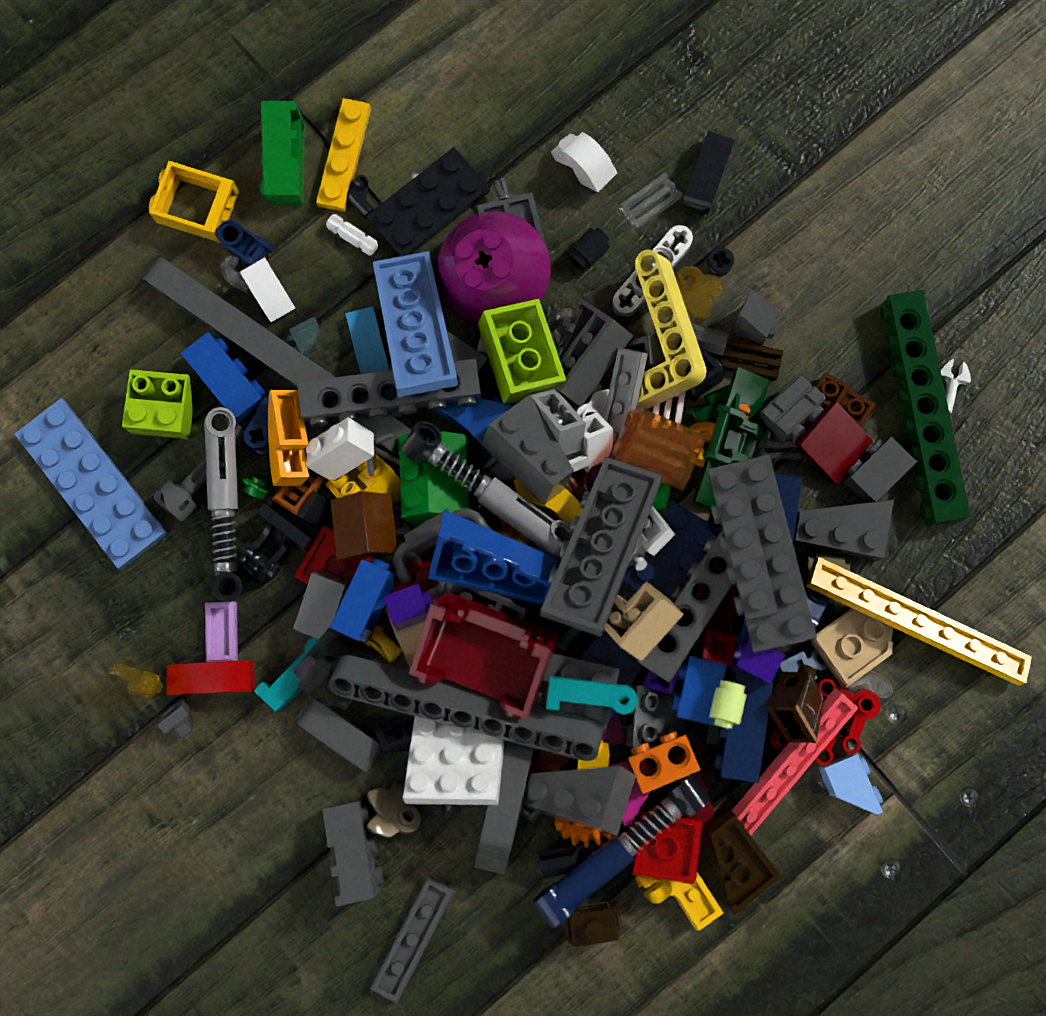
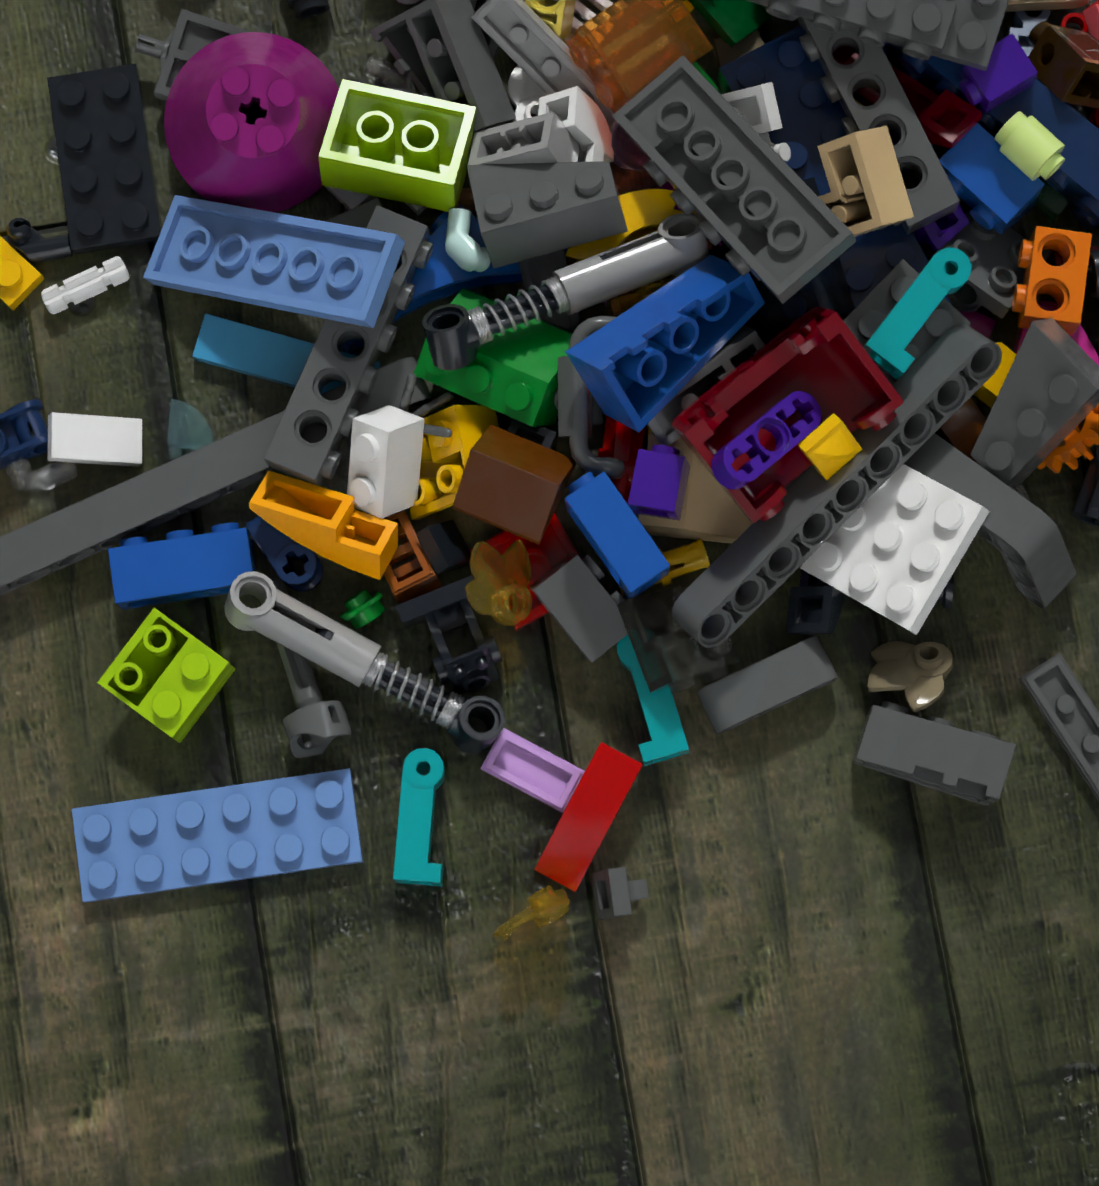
camera: 55 degrees left, 0 degrees up
none -> teal leg [393,748,445,887]
none -> light aqua arm [445,208,491,272]
none -> clear yellow plate [465,540,532,626]
none -> dark purple beam [711,391,822,490]
none -> yellow tile [798,413,863,481]

